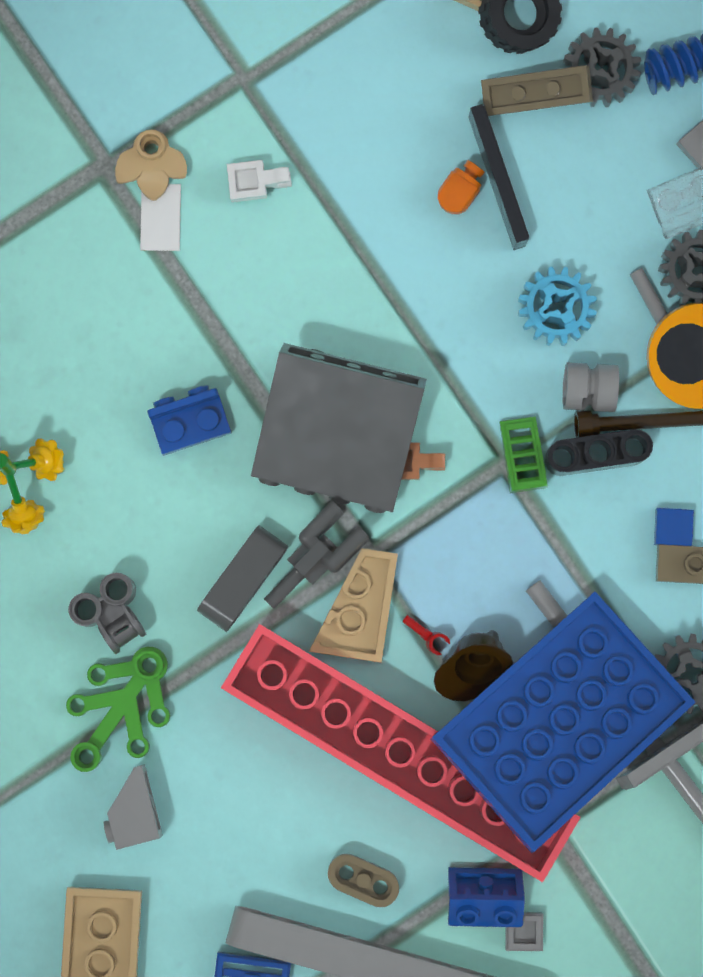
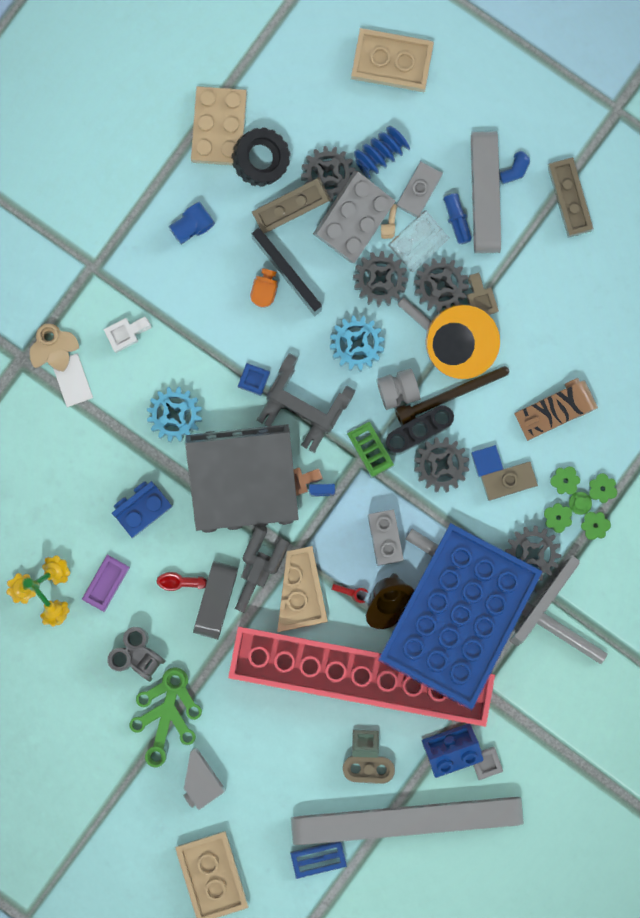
camera: 20 degrees left, 0 degrees up
none -> medium lavender tile [82,555,130,612]
none -> medium azure gear [147,387,202,443]
none -> red piece [156,572,207,591]
none -> blue piece [168,202,215,245]
none -> blue tile [237,363,270,396]
none -> dark grey connector [256,353,356,453]
none -> blue tile [309,484,335,497]
none -> light grey plate [313,171,395,263]
none -> sand green tile [352,730,379,758]
none -> dark grey gear [353,251,408,307]
none -> light grey brick [368,509,404,566]
none -> tan hand [381,204,397,239]
none -> dark grey gear [414,437,469,493]

